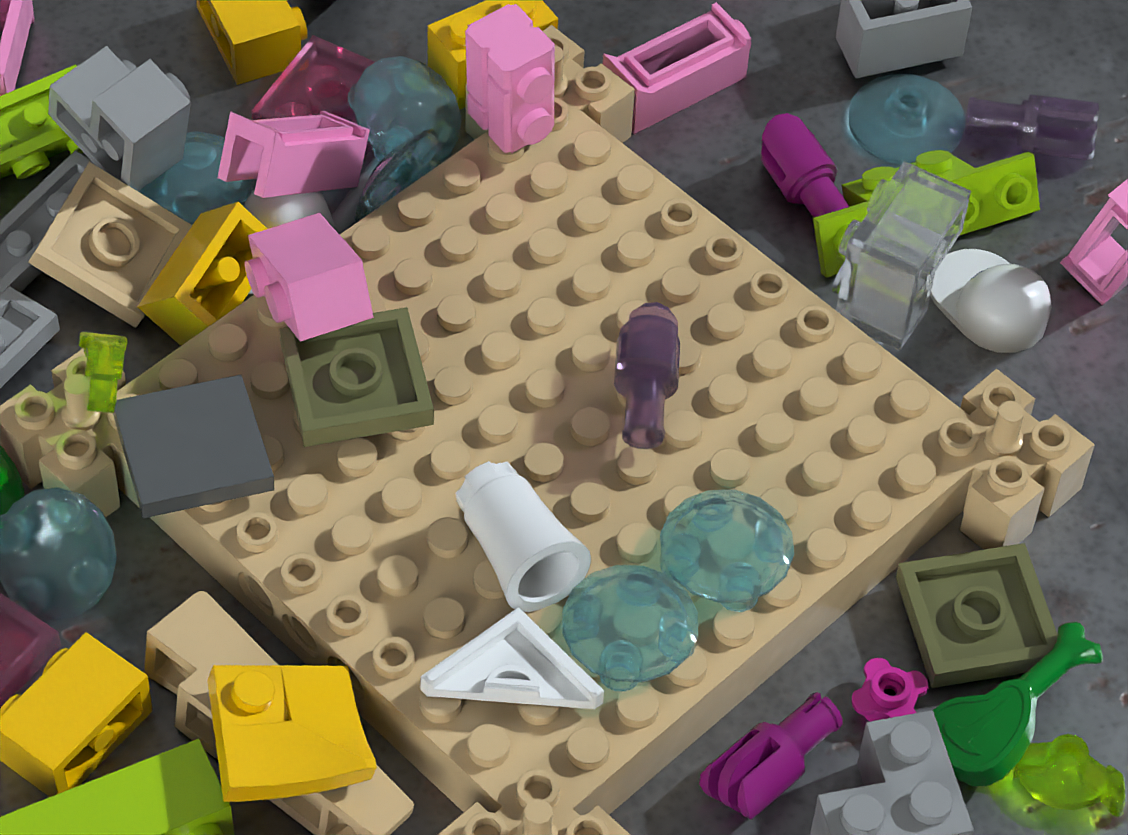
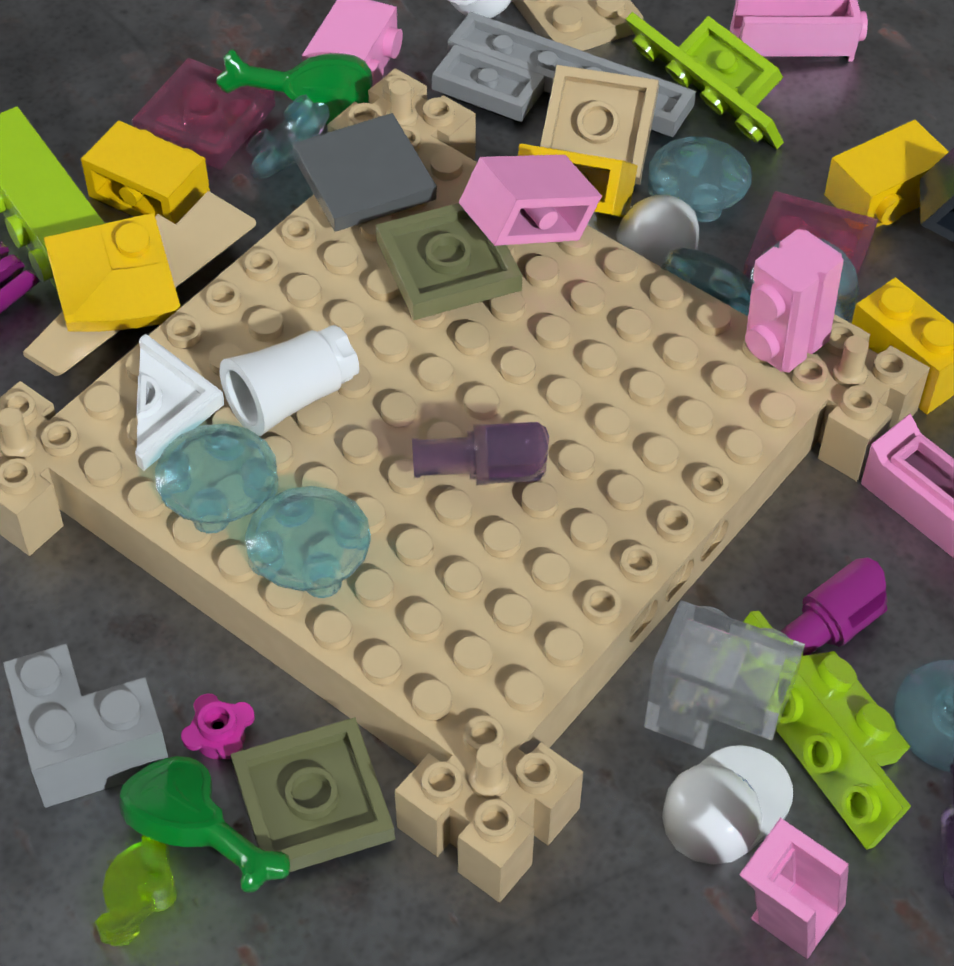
camera: 85 degrees right, 0 degrees up
light grey brick [48,46,191,191] -> none
clear neon green piece [78,332,127,413] -> none
bright pink window [217,111,370,198] -> none
magenta arm [699,692,843,820] -> none

